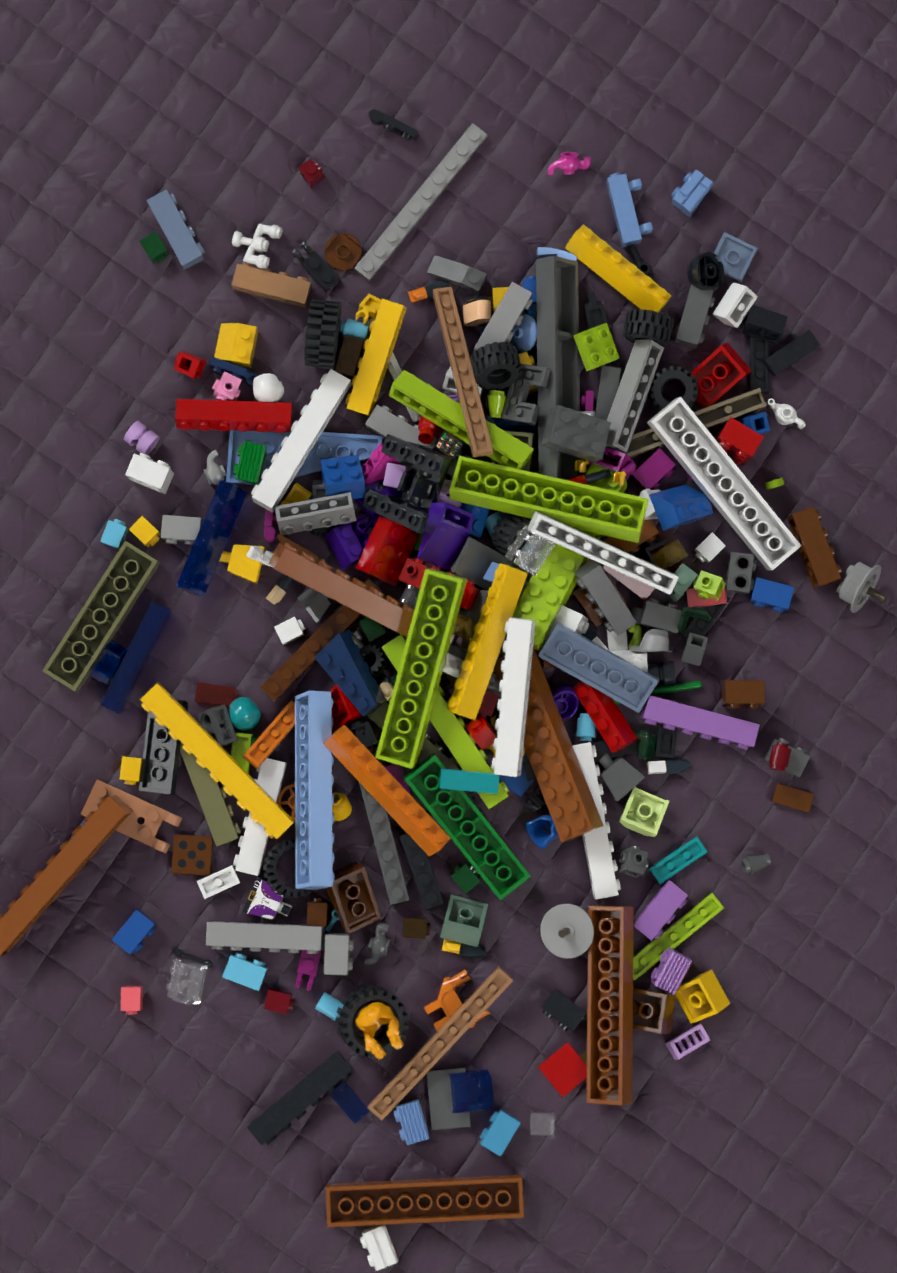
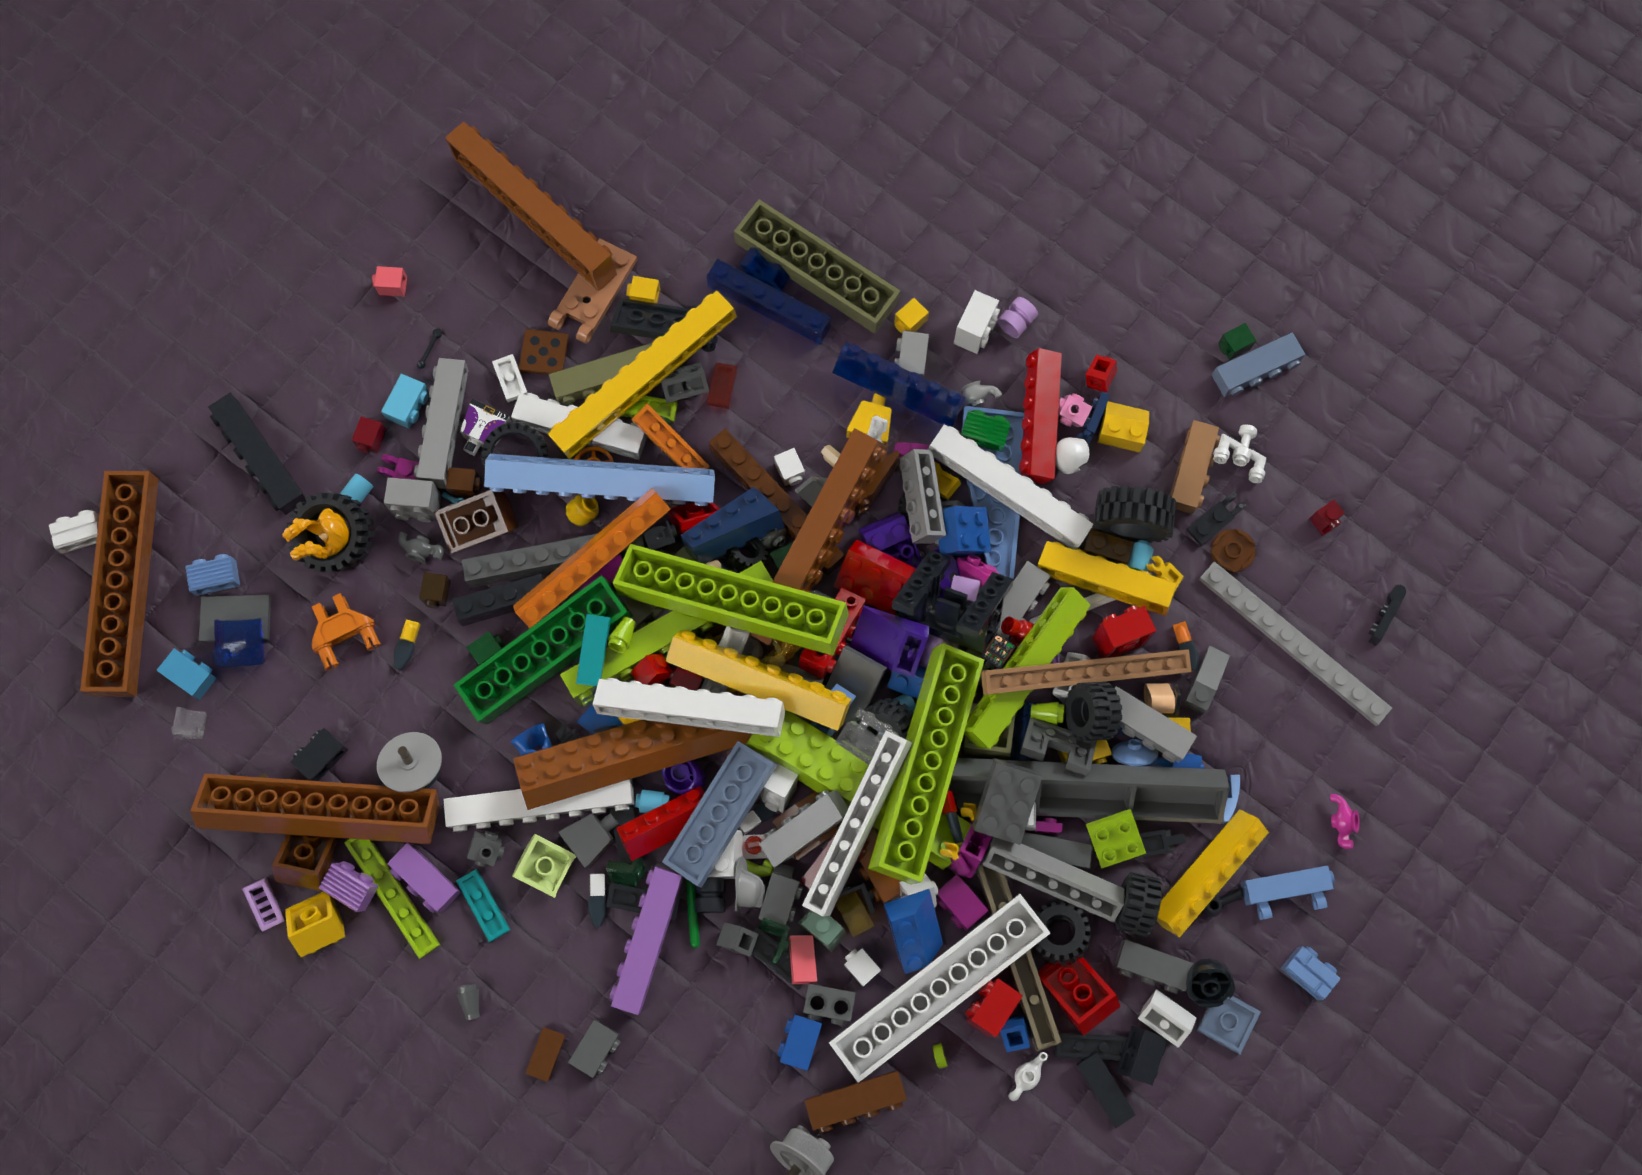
camera: 90 degrees right, 10 degrees down
medium azure brick [100,519,129,550] -> none
blue brick [112,909,157,954] -> none
clear brick [166,958,208,1005] -> none
teal hair [229,697,261,731] -> none
clear blue tile [330,1081,370,1124] -> none
medium nougat plate [367,966,513,1120] -> none
sand green slope [440,895,488,947] -> none
red tile [538,1042,587,1097] -> none
lime brick [693,570,726,601] -> none
reddish brown brick [721,680,765,709] -> none
dark red brick [769,742,792,772] -> none
none -> lime cone [608,617,636,653]
none -> clear red hinge [745,836,762,855]
none -> red brick [1092,605,1156,658]

